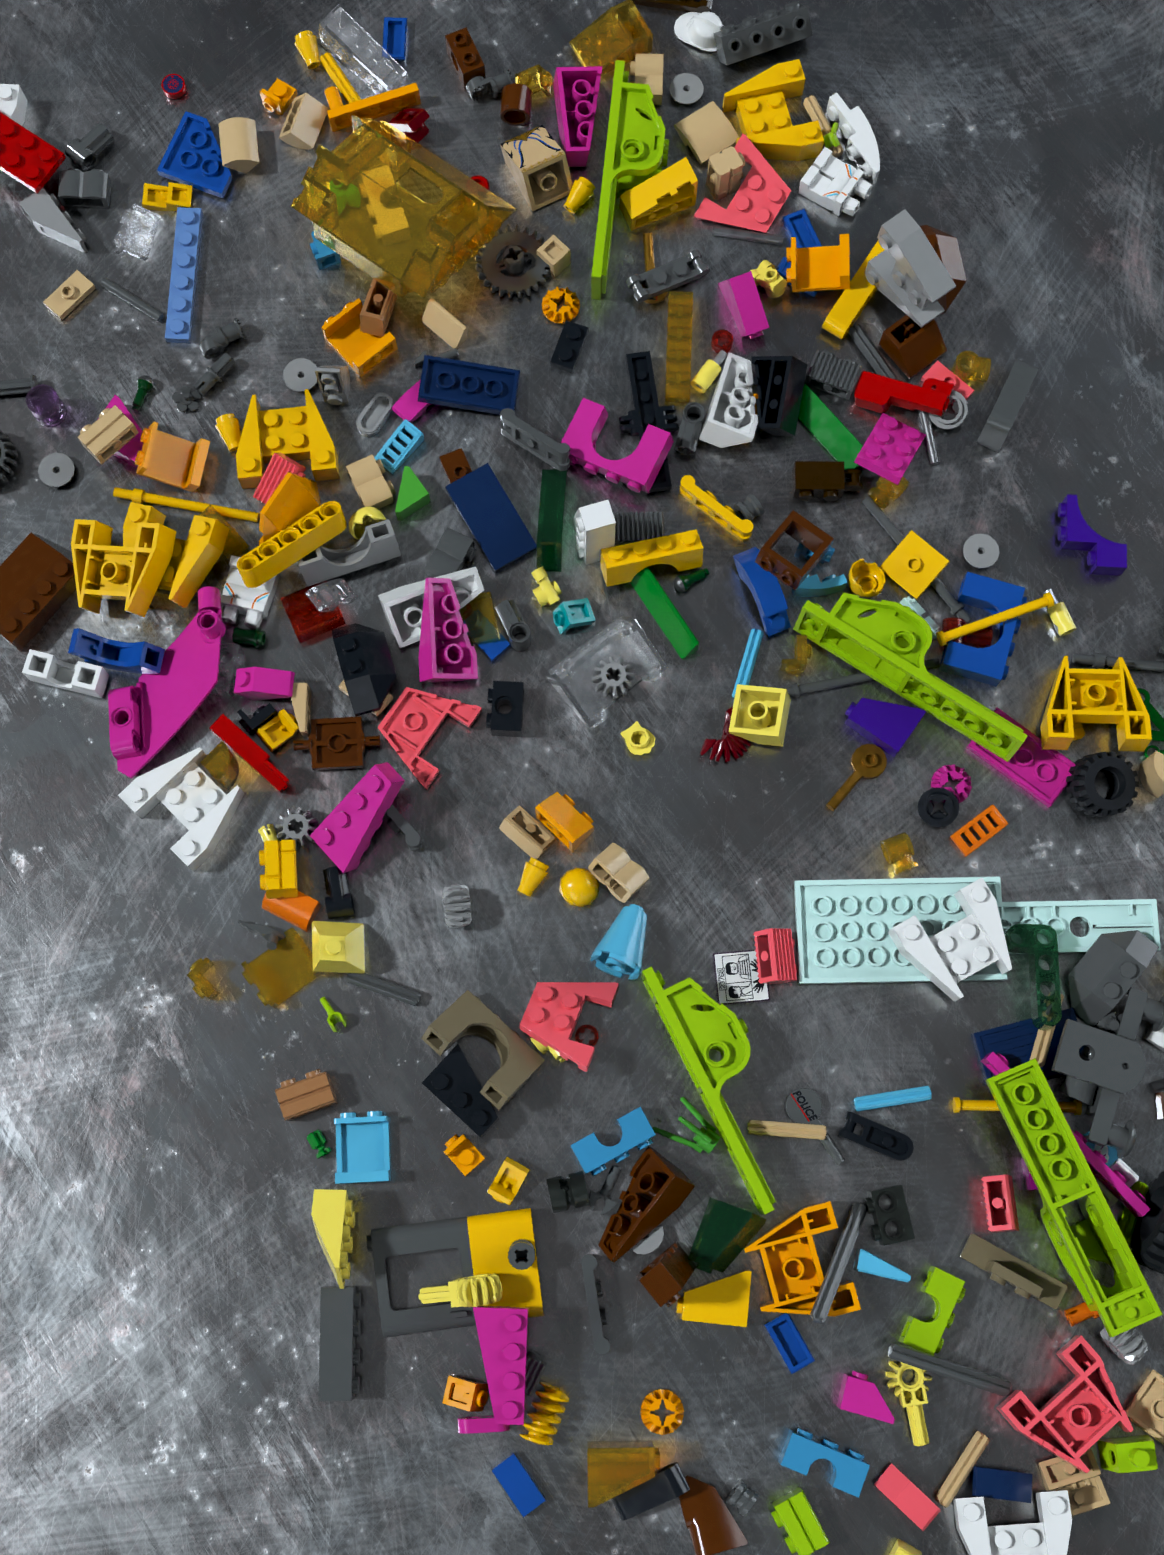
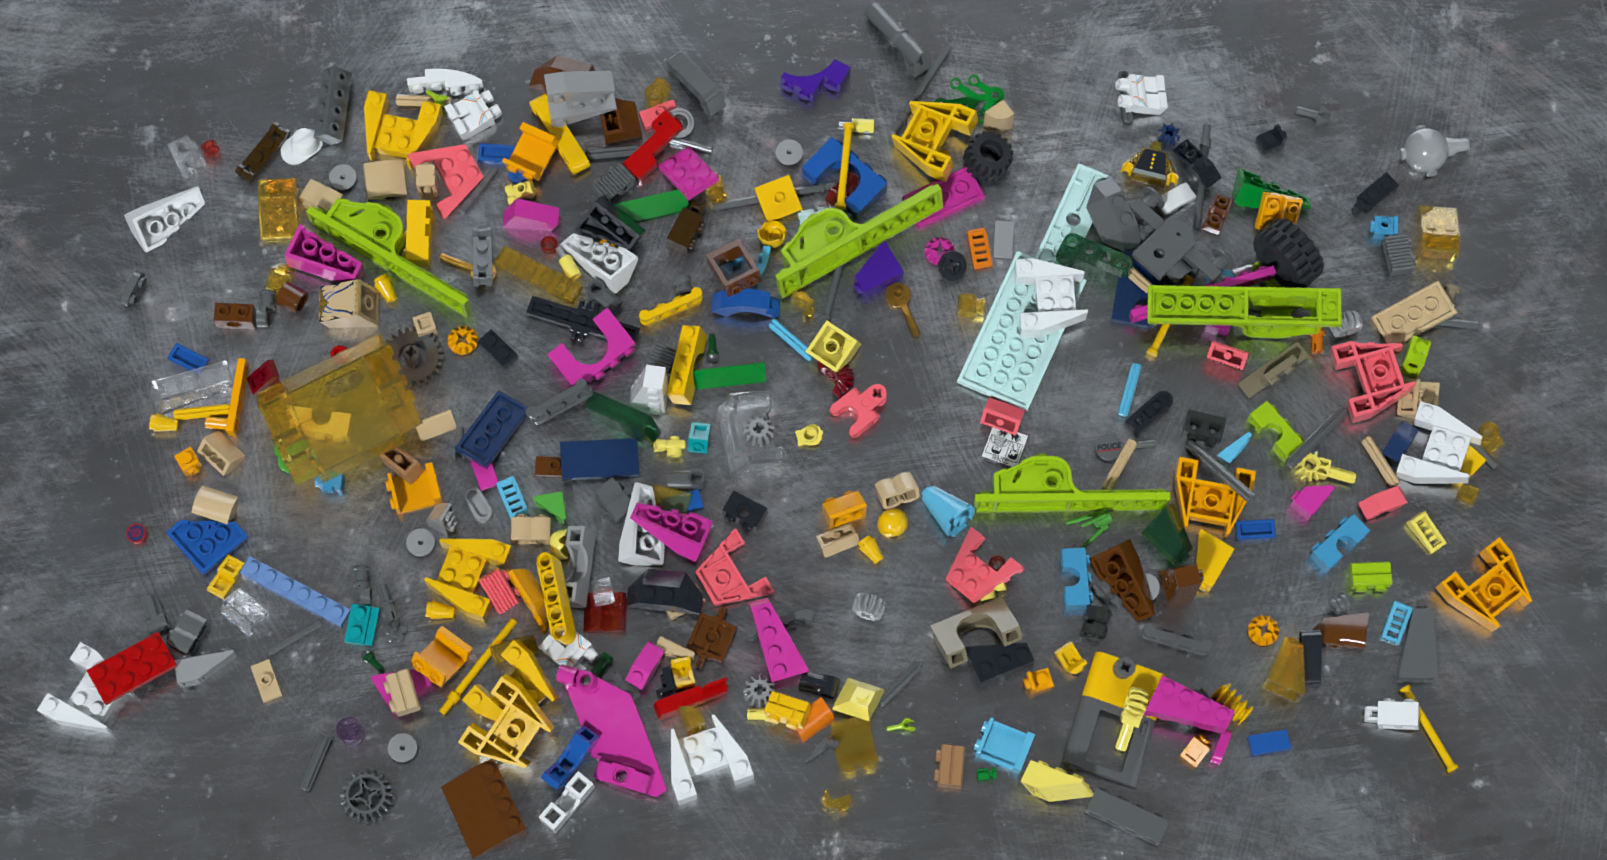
camera: 65 degrees left, 5 degrees down
none -> teal plate [344,604,381,647]
none -> coral piece [829,384,887,439]
none -> light grey tile [993,221,1014,259]

